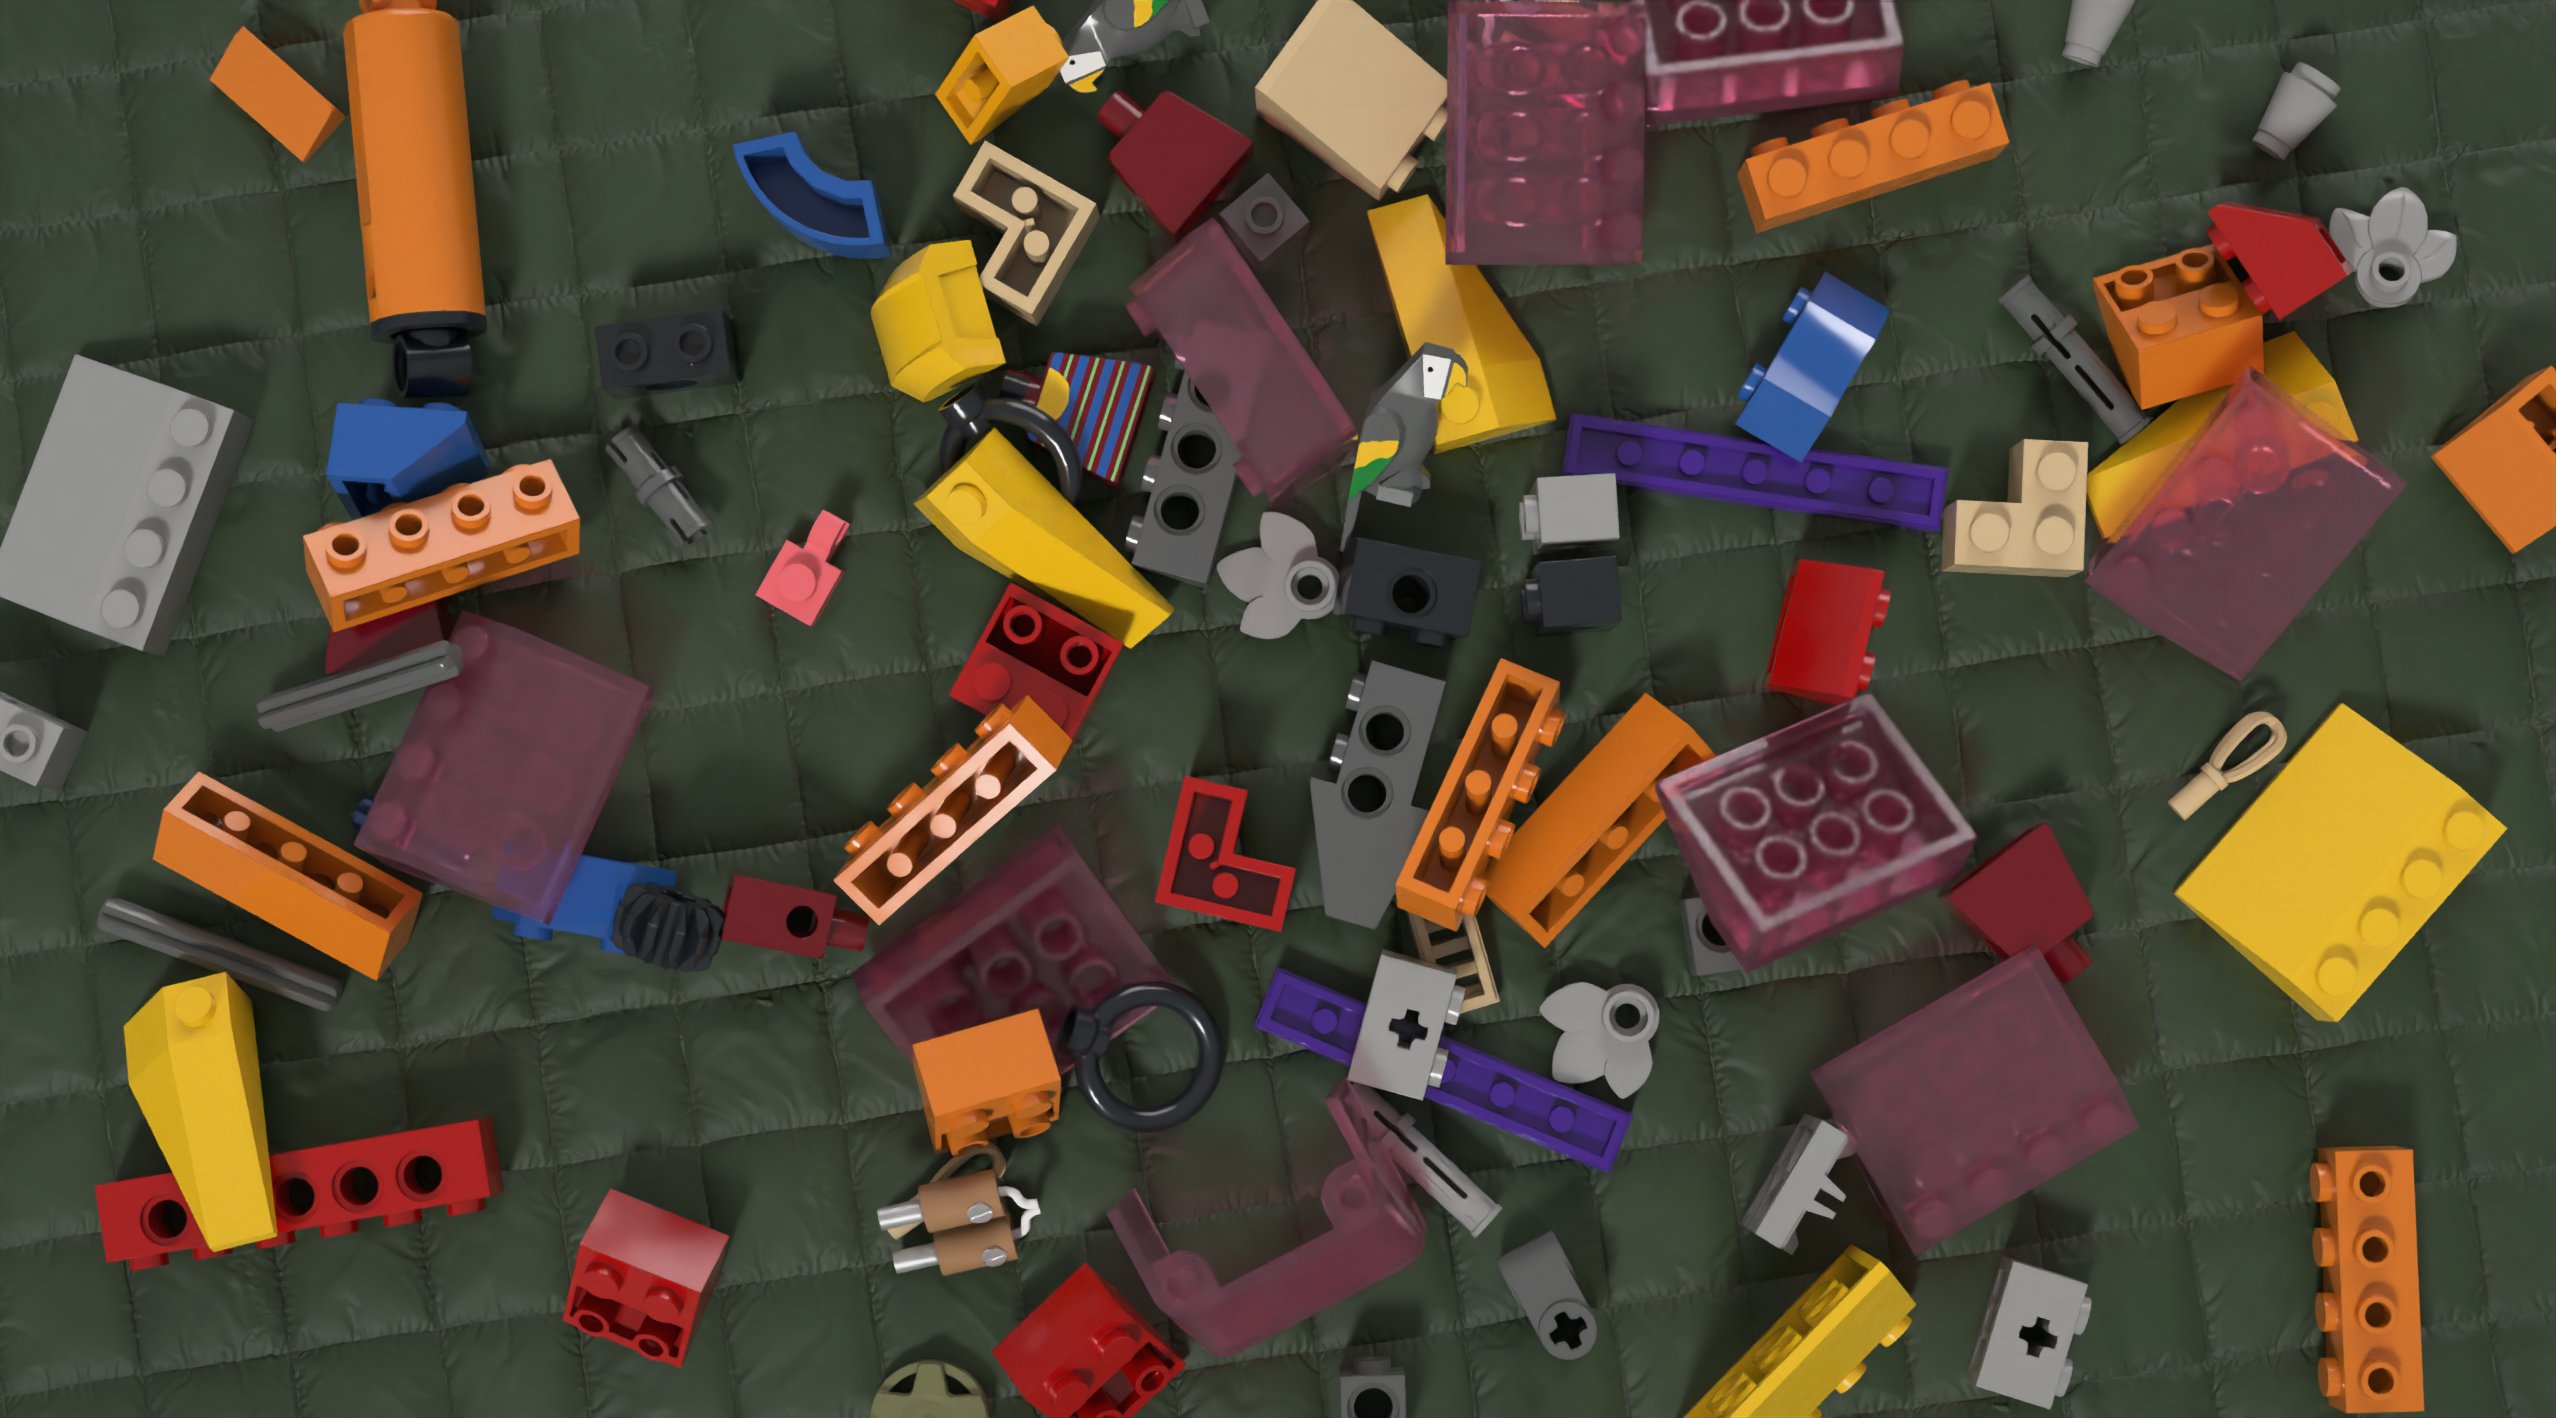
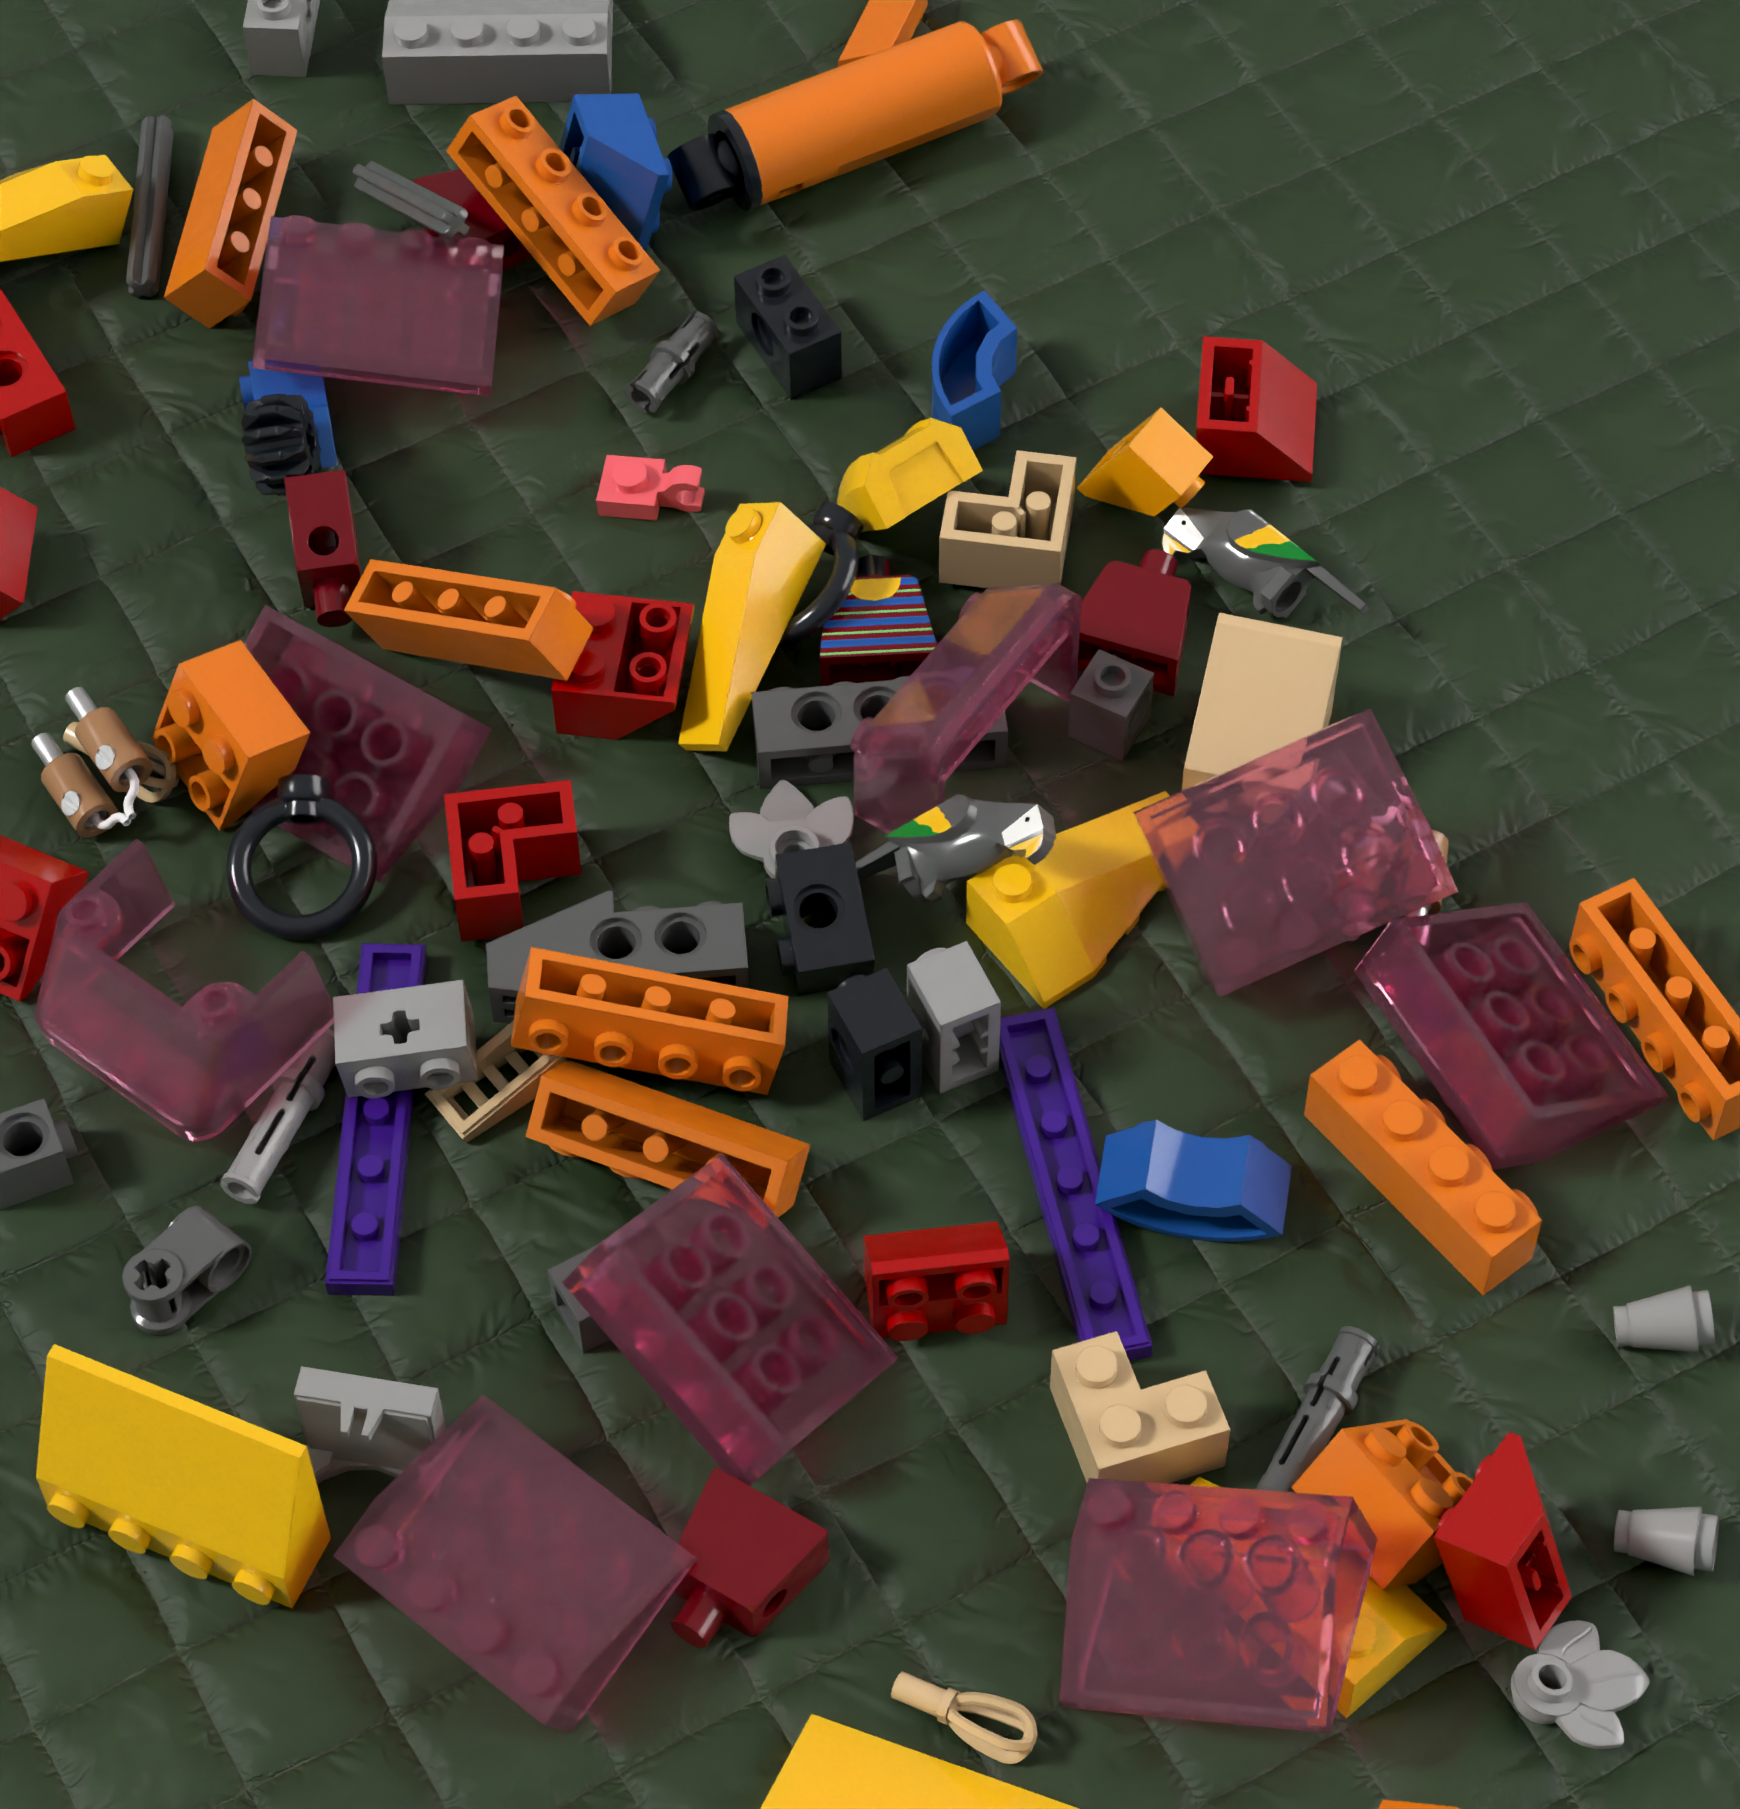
camera: 65 degrees right, 30 degrees down
light grey plate [1539,982,1660,1099] -> none
light grey brick [1965,1255,2091,1410] -> none

